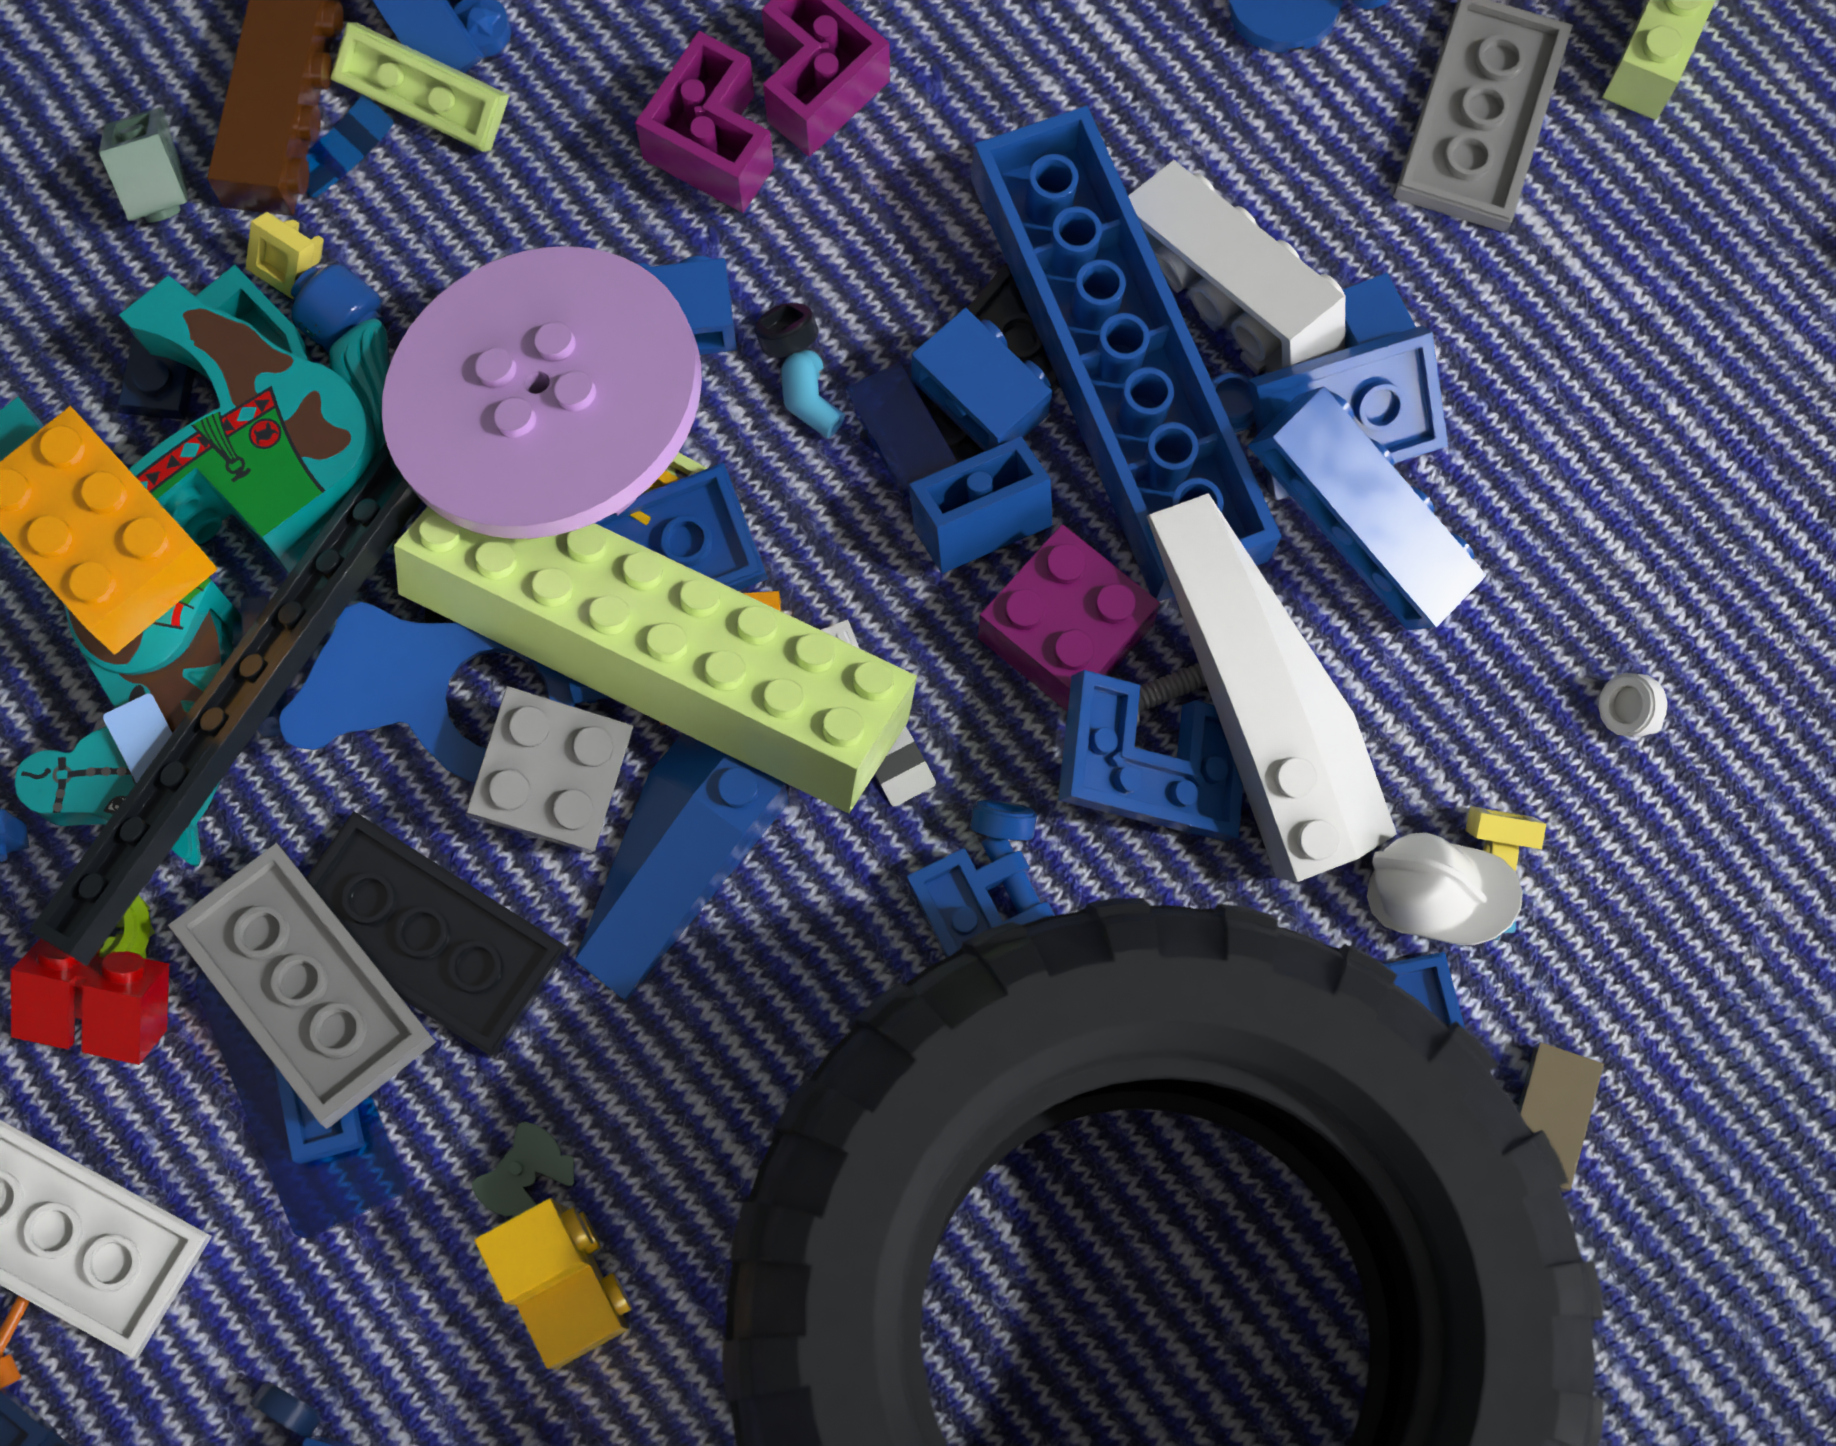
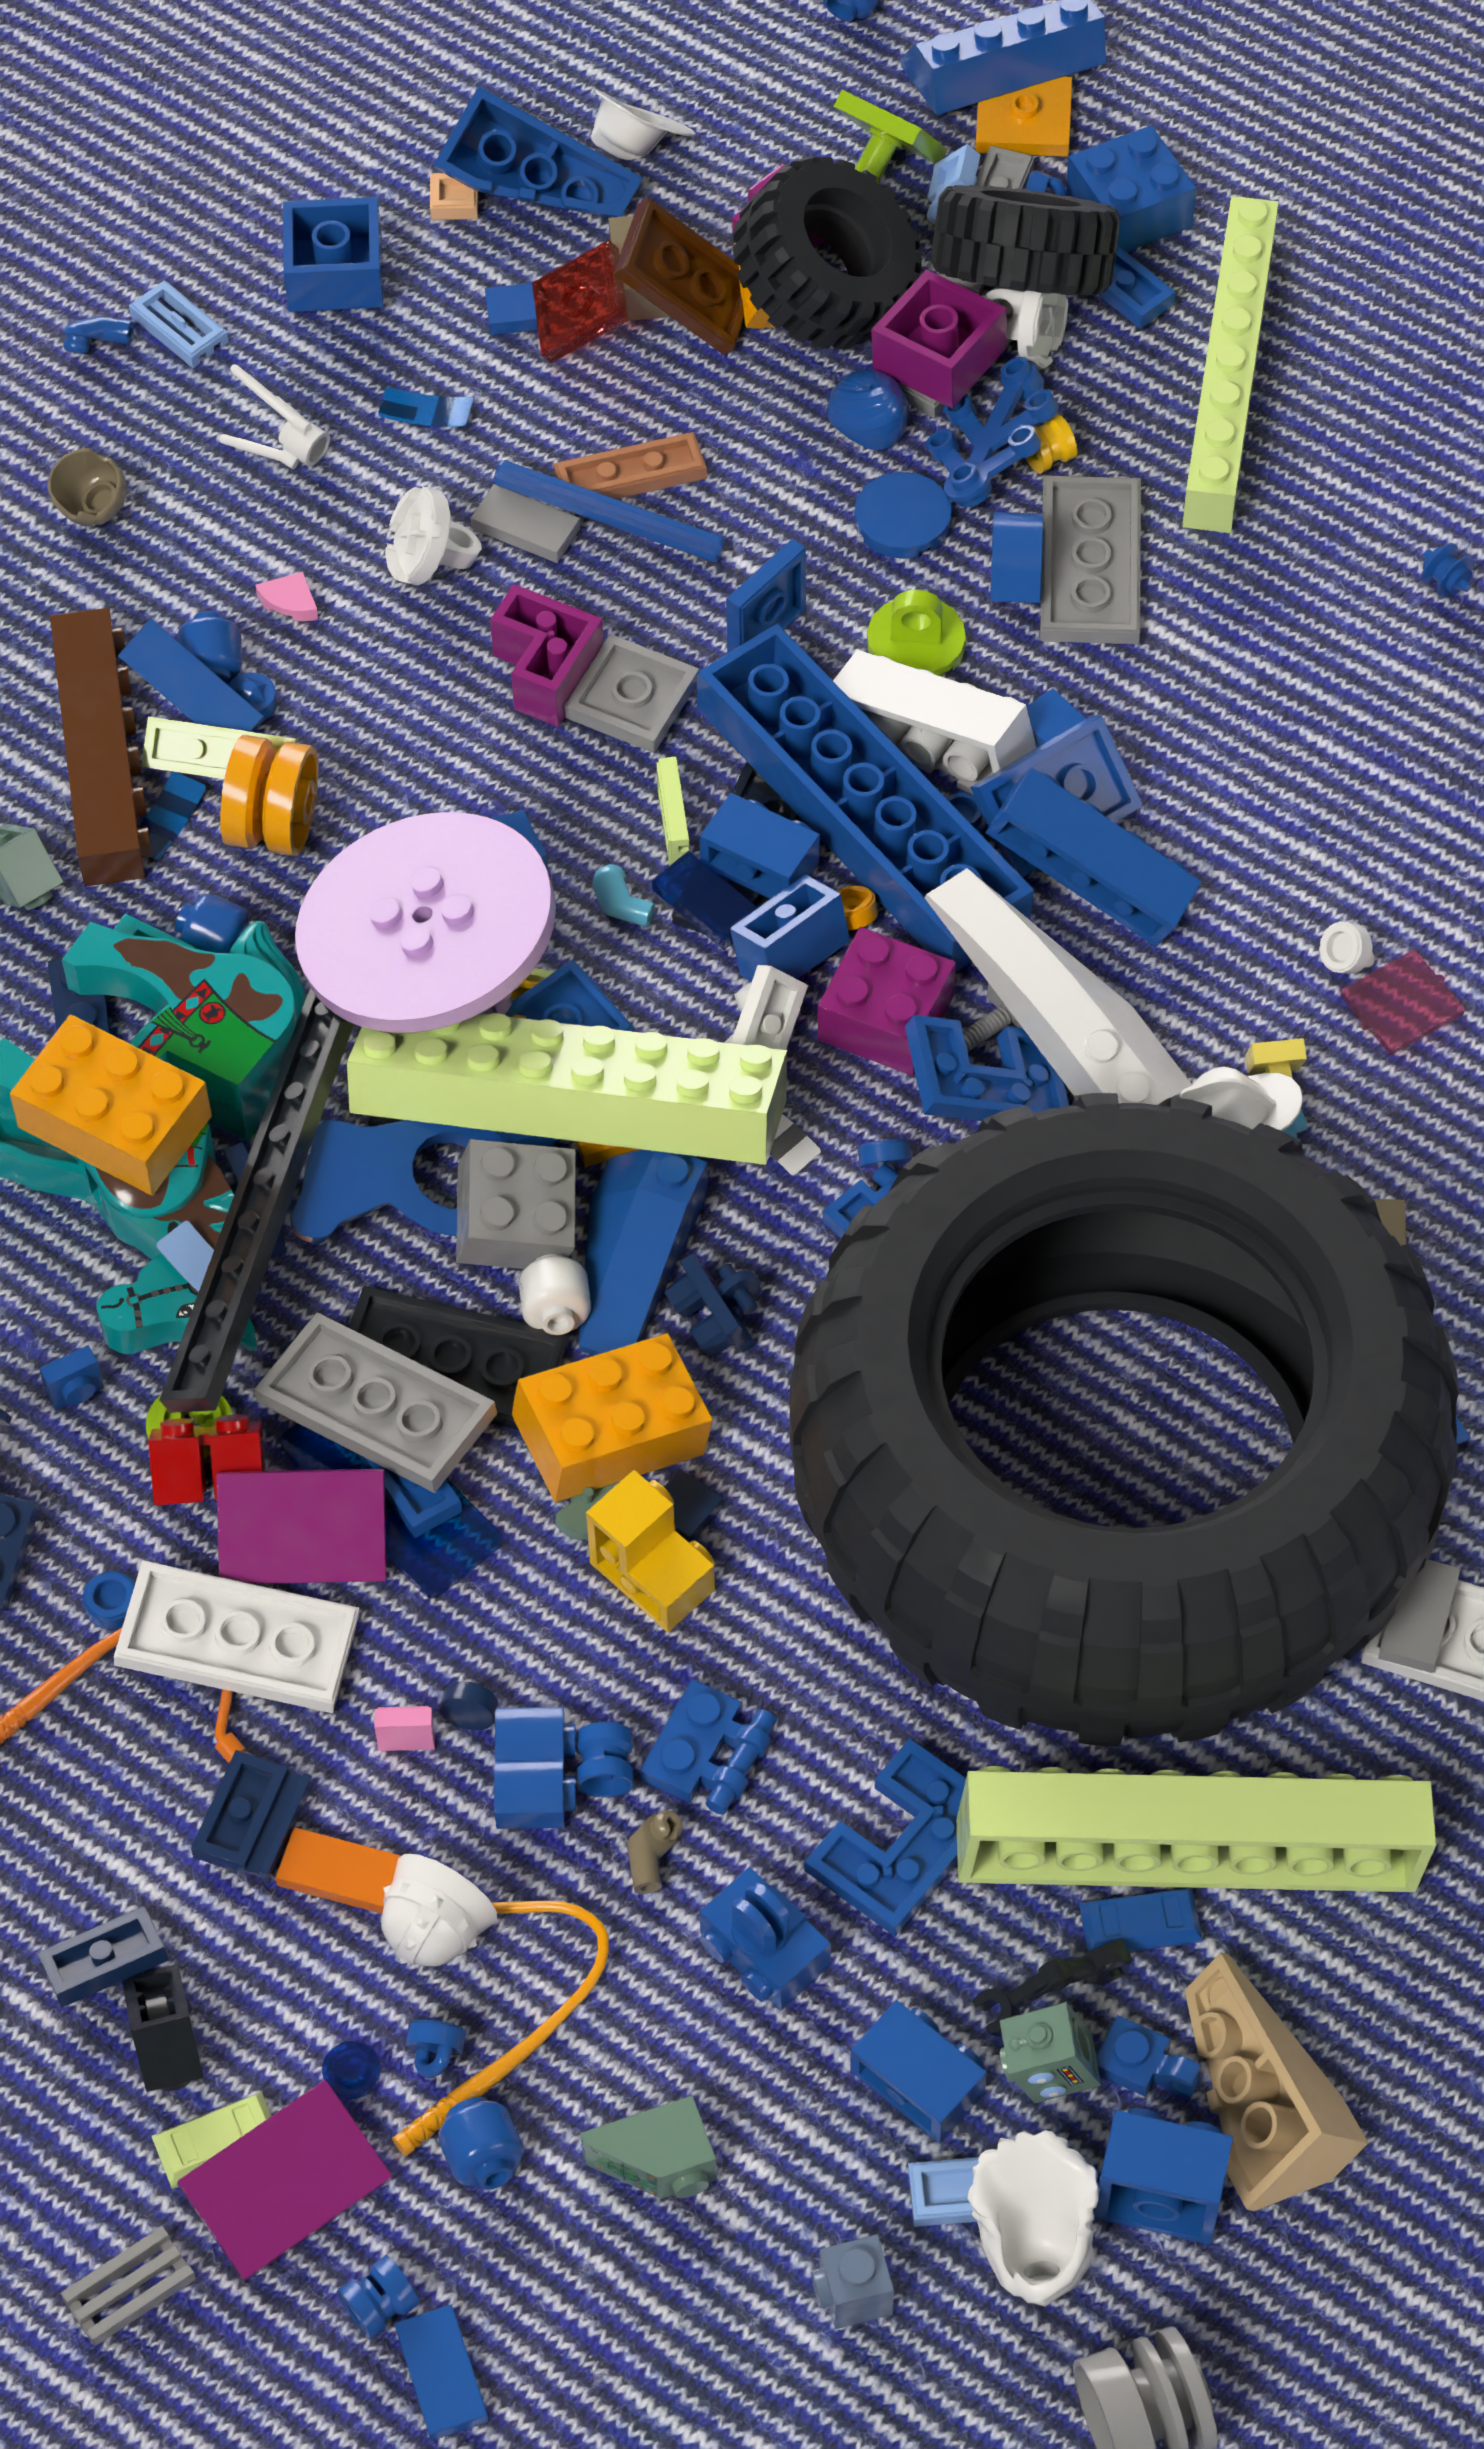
camera: 15 degrees left, 15 degrees down
light yellow tile [245,212,324,299] -> none
magenta brick [635,31,774,213] -> none
black tile [754,303,819,357] -> none
none -> magenta tile [216,1469,387,1584]
none -> light orange wheel [220,735,318,857]
none -> bright pink tile [374,1706,435,1751]
none -> light orange brick [511,1333,713,1503]
none -> white head [519,1254,591,1335]
none -> light grey plate [564,634,699,753]
none -> yellowish green tile [656,757,690,871]
none -> dark blue hips [664,1253,761,1358]
none -> dark blue tile [664,1469,724,1543]
none -> white tile [724,965,808,1050]
none -> blue tile [726,538,806,654]
none -> light orange tile [836,886,878,930]
none -> lime tile [867,590,966,677]
none -> blue brick [990,512,1043,603]
none -> clear pink piece [1340,949,1465,1056]

